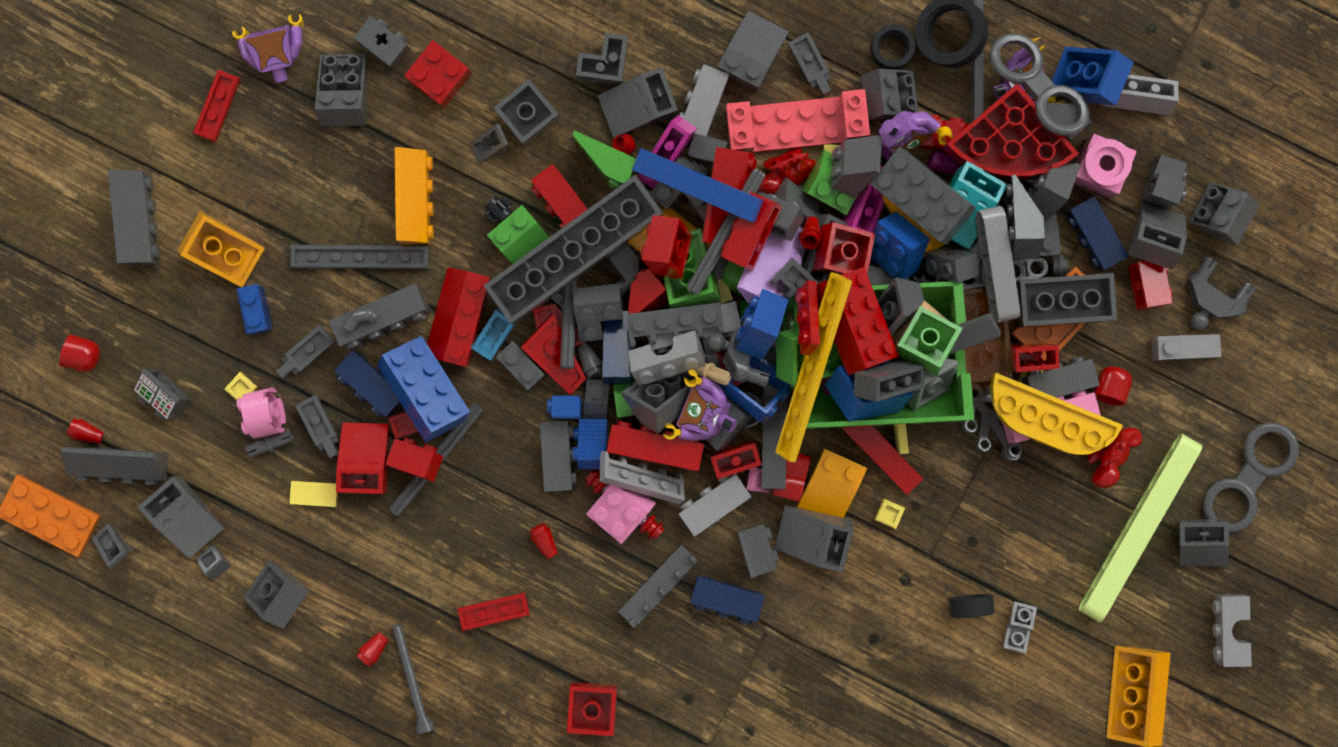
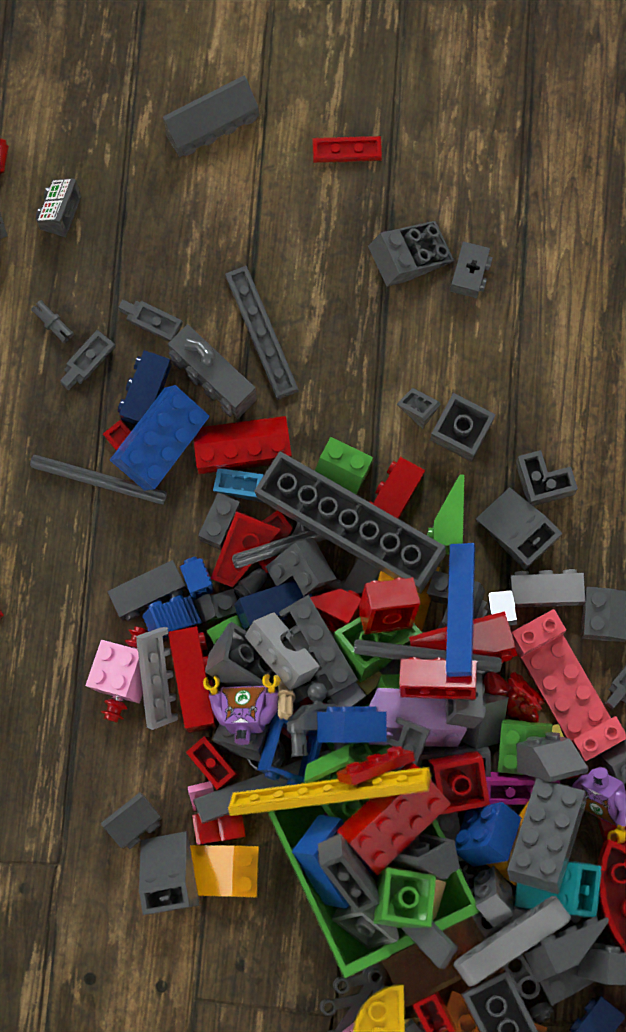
camera: 70 degrees right, 10 degrees down
red helmet [59,334,101,372] -> none
light orange slope [177,211,265,287] -> none
light yellow tile [225,372,258,400] -> none
torso [232,14,304,83] -> none
blue brick [237,284,274,335] -> none
bright pink brick [237,387,286,439] -> none
light yellow tile [290,481,338,507] -> none
red slope [336,423,389,494] -> none
red brick [385,438,444,482] -> none
light orange slope [395,147,434,245] -> none
red brick [404,40,472,109] -> none
black gear [485,196,513,224] -> none
red cone [529,523,558,559] -> none
red plate [612,133,636,155] -> none
dark grey hinge [618,544,698,628] -> none
dark pink brick [637,115,698,189] -> none
light grey brick [678,474,751,537] -> none
dark blue brick [690,574,765,625] -> none
red cone [799,216,822,249] -> none
red slope [841,426,923,495] -> none
light yellow tile [874,498,905,529] -> none
light yellow tile [894,424,909,454] -> none
magenta cone [927,150,962,175] -> none

